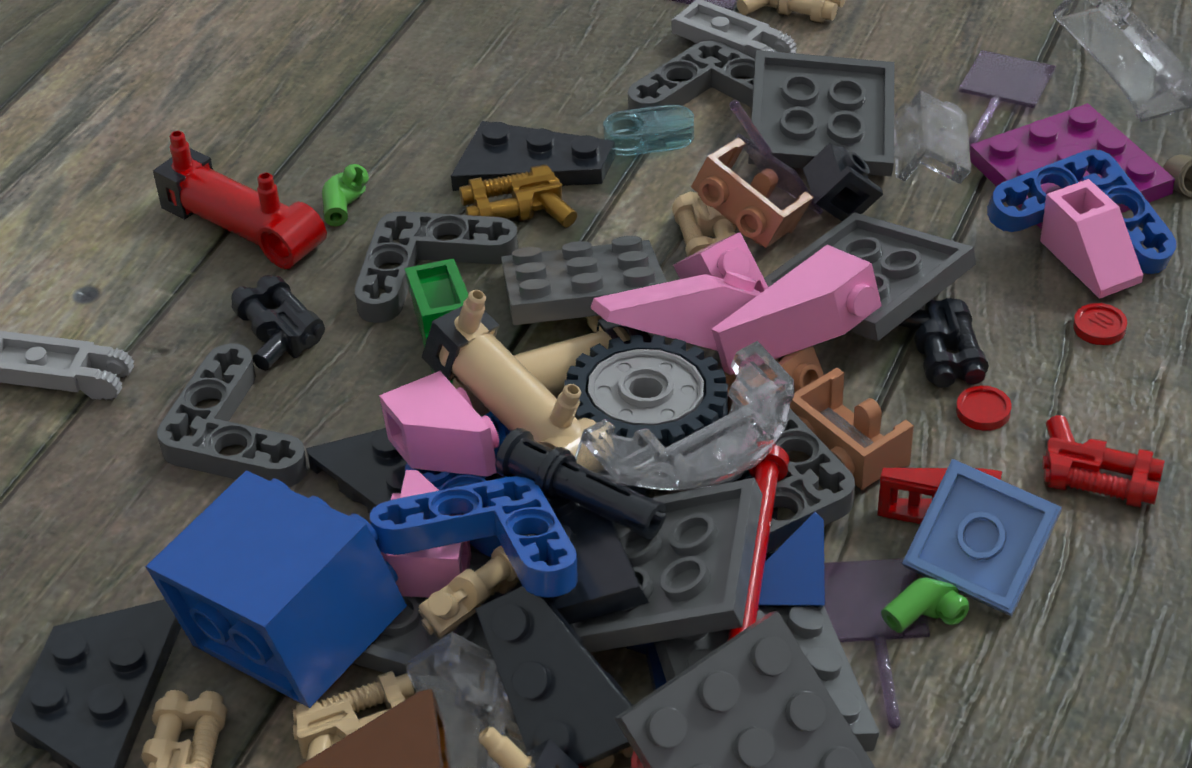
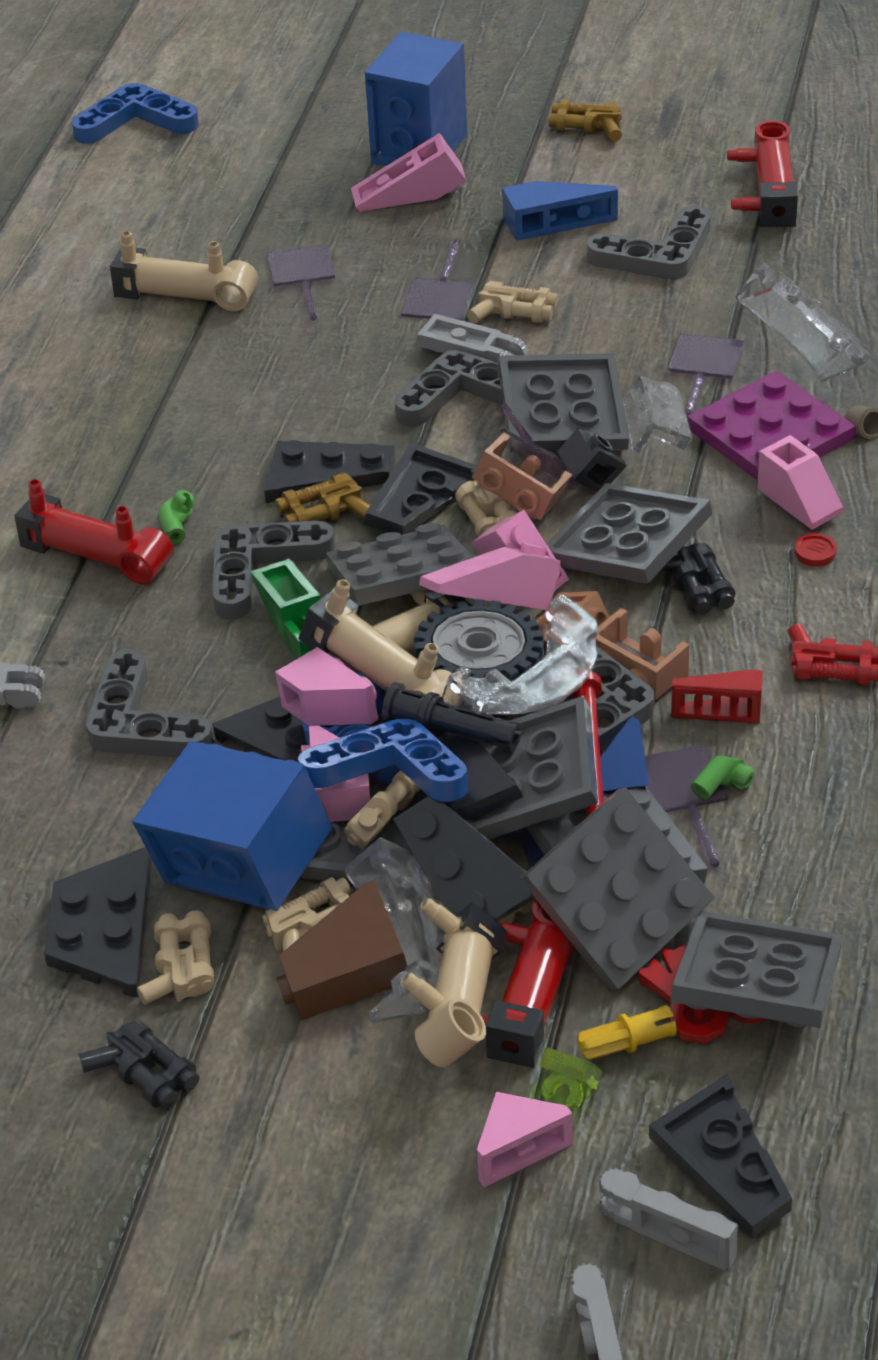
camera: 10 degrees left, 0 degrees up
black piece [231,275,325,371] -> none
clear light blue piece [603,105,694,156] -> none
bright pink slope [711,245,882,375] -> none
medium blue plate [902,459,1062,617] -> none
red piece [956,385,1012,431] -> none
blue beam [987,149,1176,274] -> none
none -> black wing [364,443,477,535]

